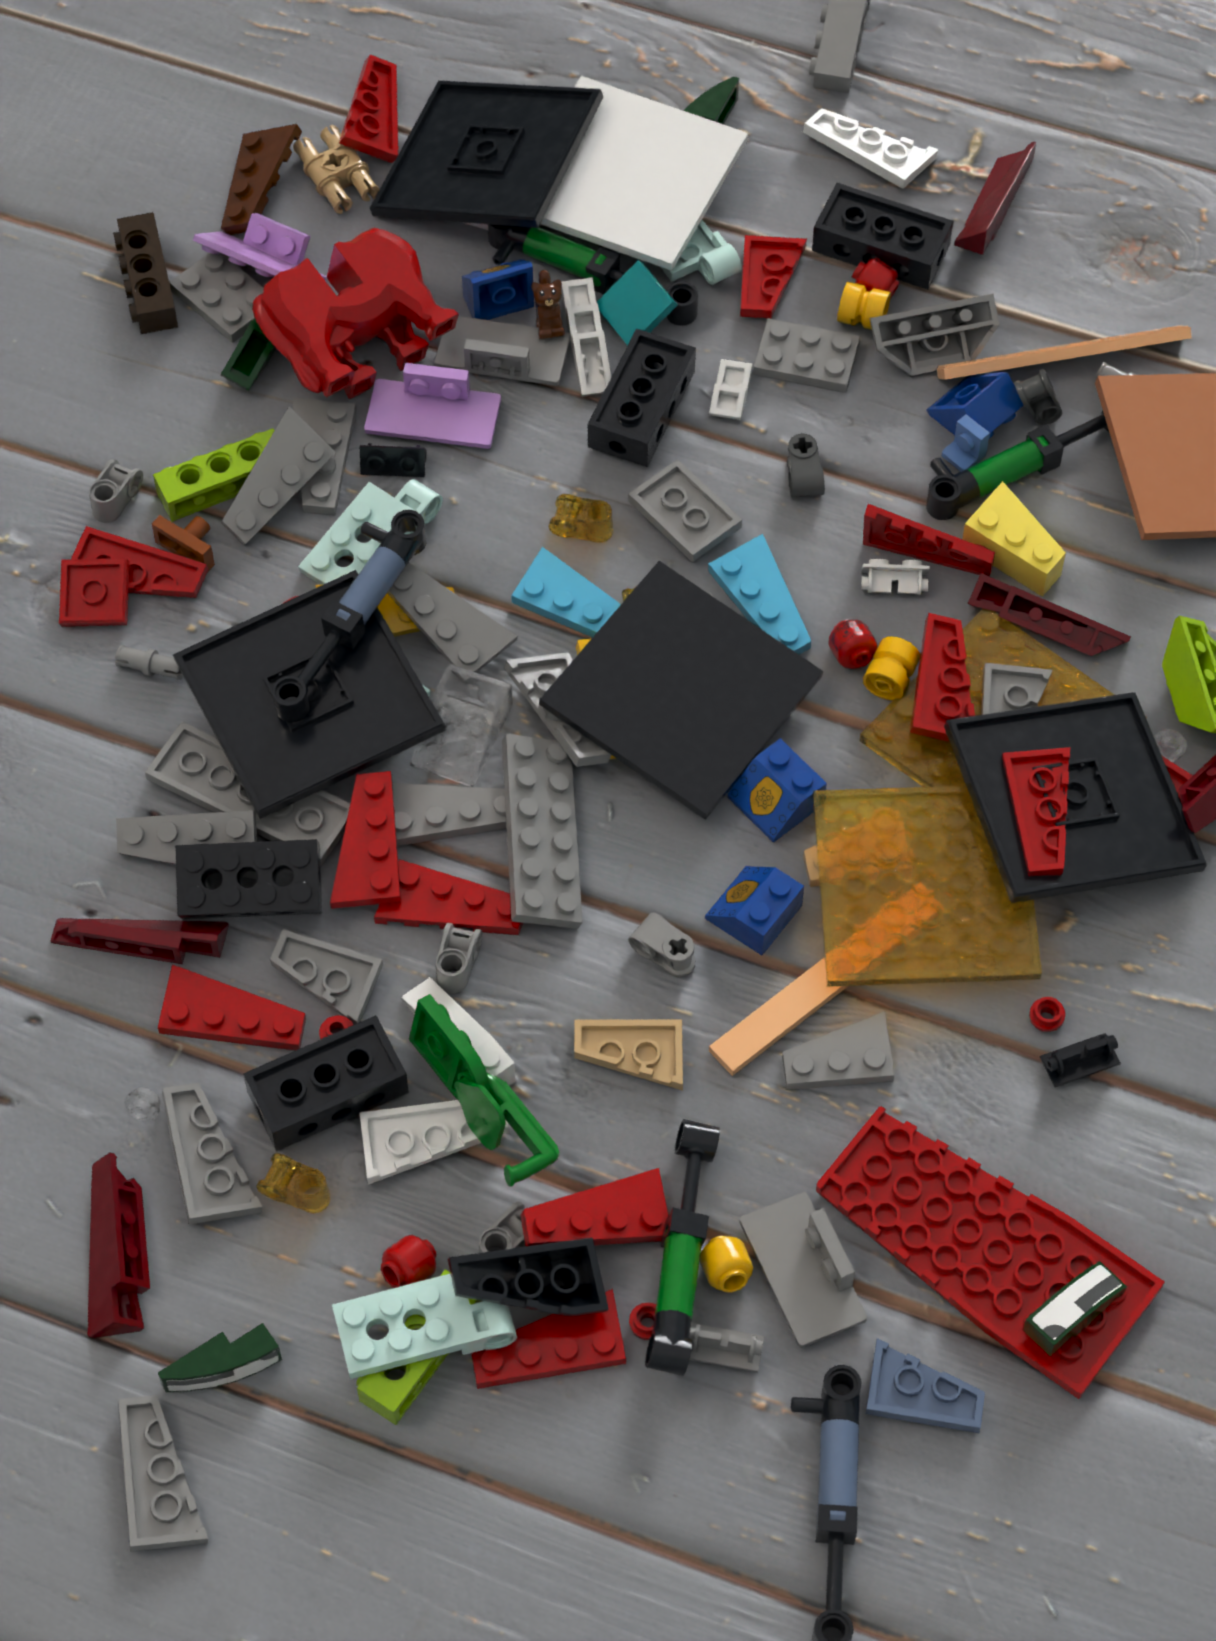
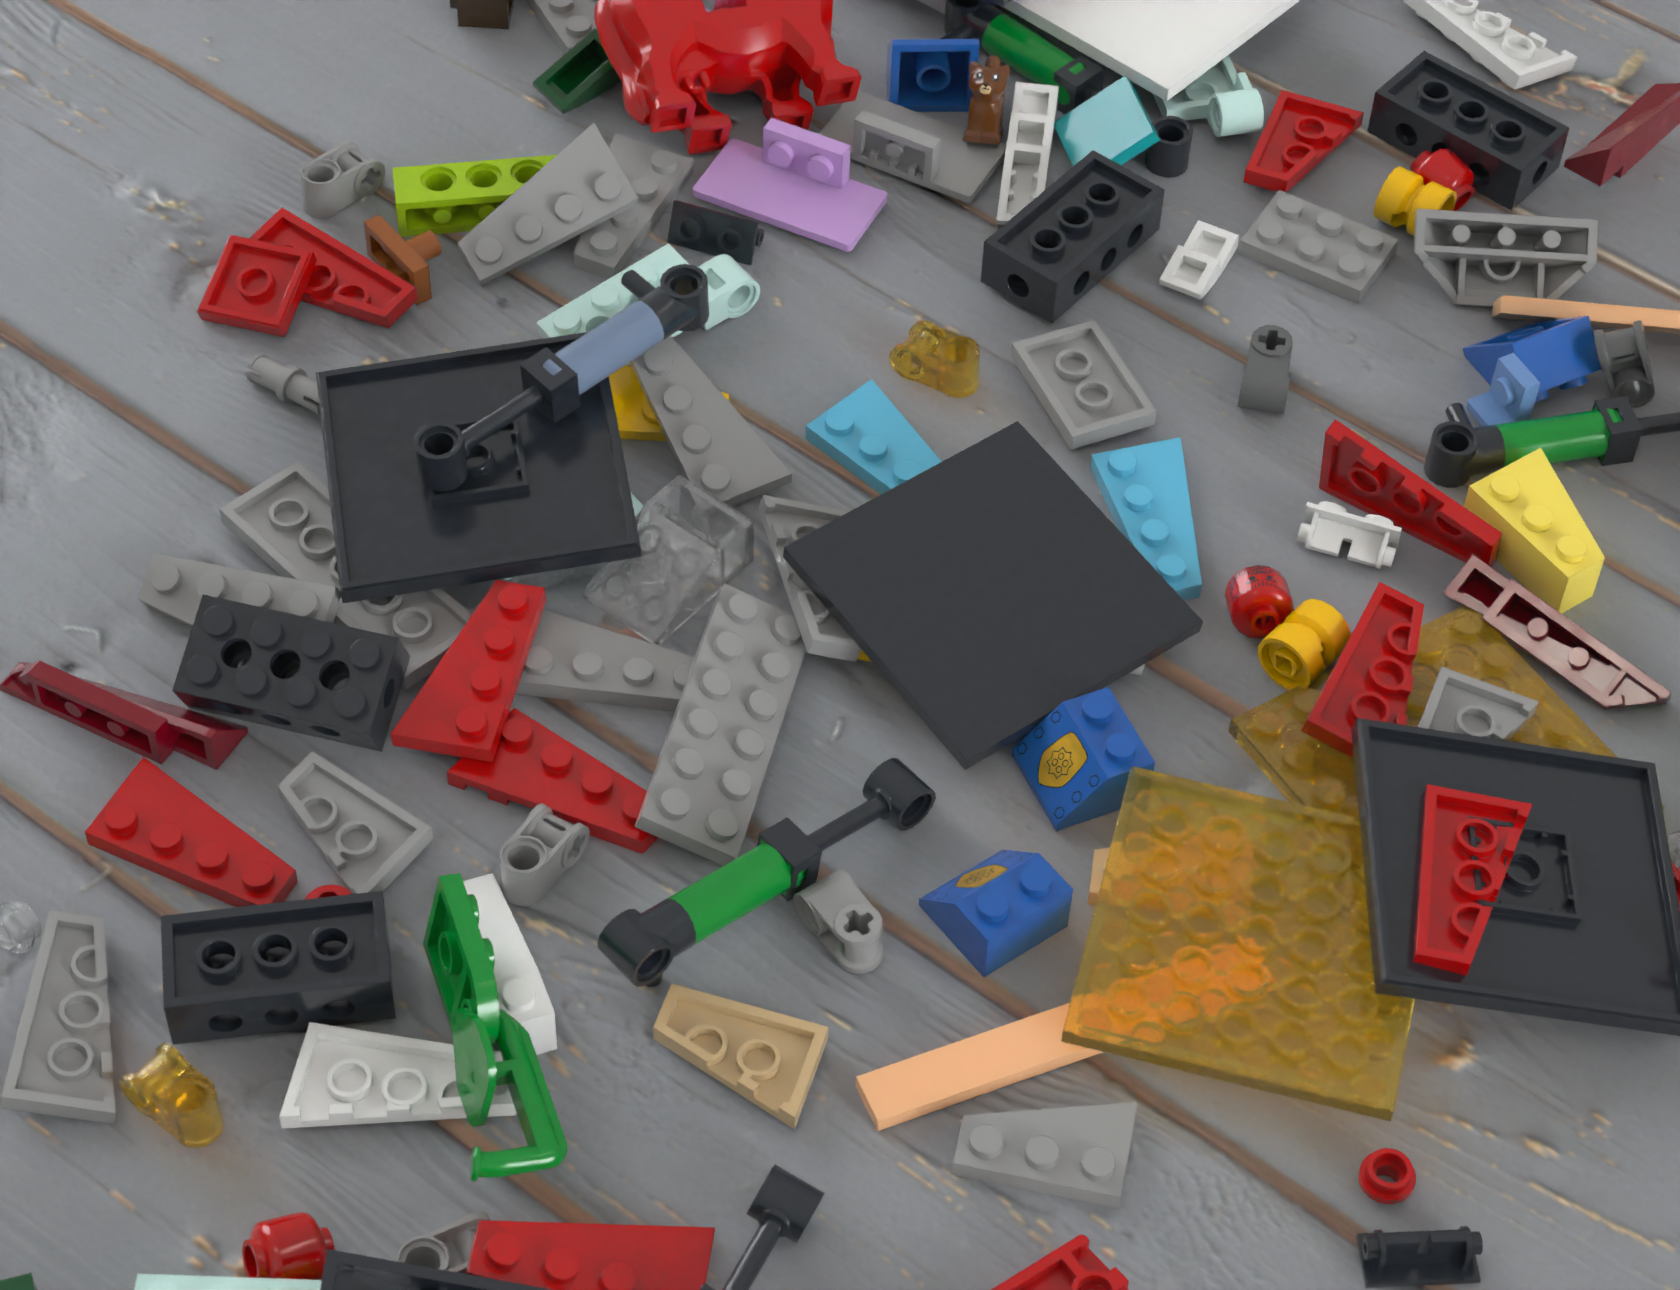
camera: 15 degrees right, 10 degrees down
none -> black piece [597,758,936,987]

